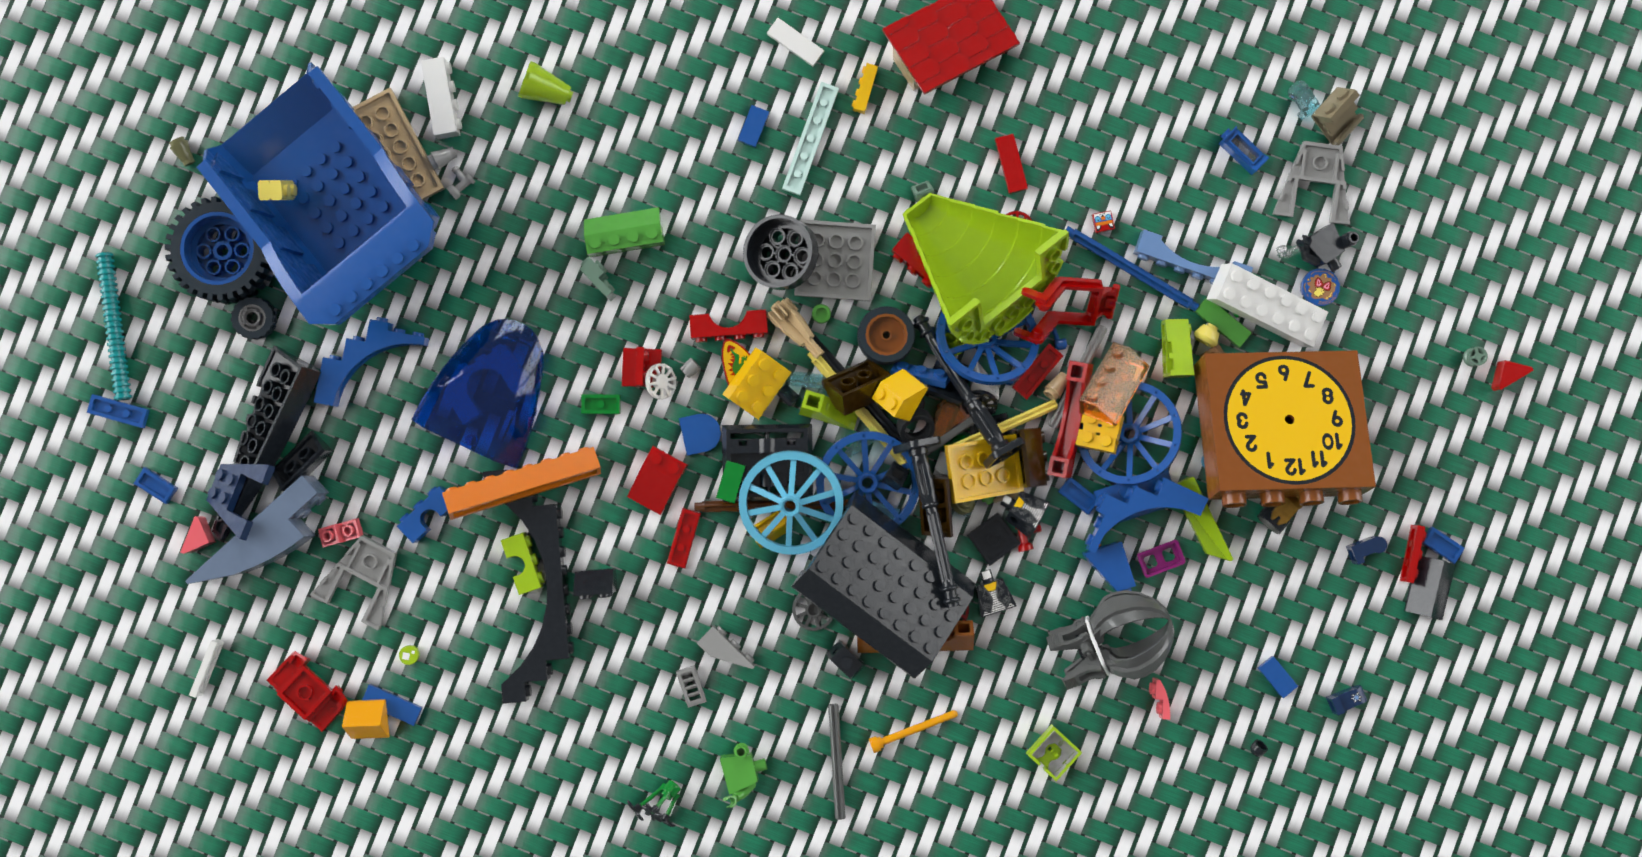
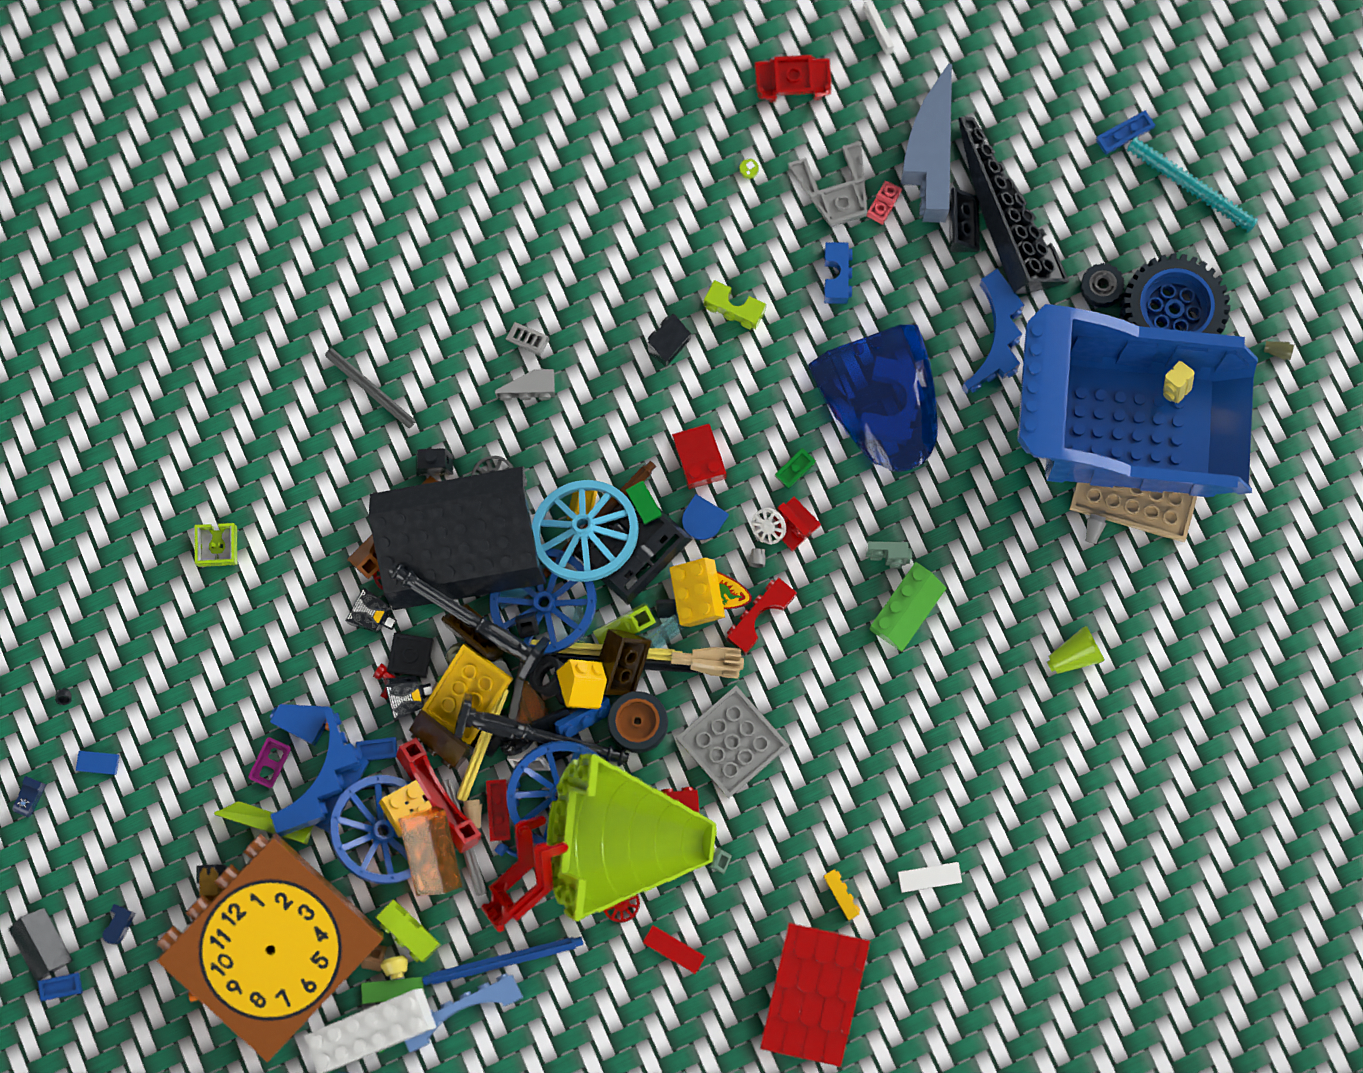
camera: 140 degrees right, 10 degrees down
blue tile [133,467,178,504] -> none
coral slope [180,516,216,554] -> none
dark blue wing [206,464,275,541] -> none
light orange slope [342,699,390,739] -> none
blue tile [362,684,423,726] -> none
white brick [421,57,462,139] -> none
orange brick [442,447,601,520] -> none
light grey piece [446,166,475,200] -> none
black arch [483,470,574,704] -> none
plant [627,780,681,827] -> none
red tile [667,508,701,569] -> none
bright green torso [720,743,768,808] -> none
blue tile [738,105,769,148] -> none
black wheel [743,214,818,290] -> none
light aqua plate [782,82,839,196] -> none
bright green tile [812,304,831,324] -> none
light orange piece [869,710,958,753] -> none
dark grey piece [1046,590,1174,690] -> none
tile [1091,210,1115,234] -> none
coral slope [1149,678,1170,720] -> none
red plate [1399,525,1426,583] -> none

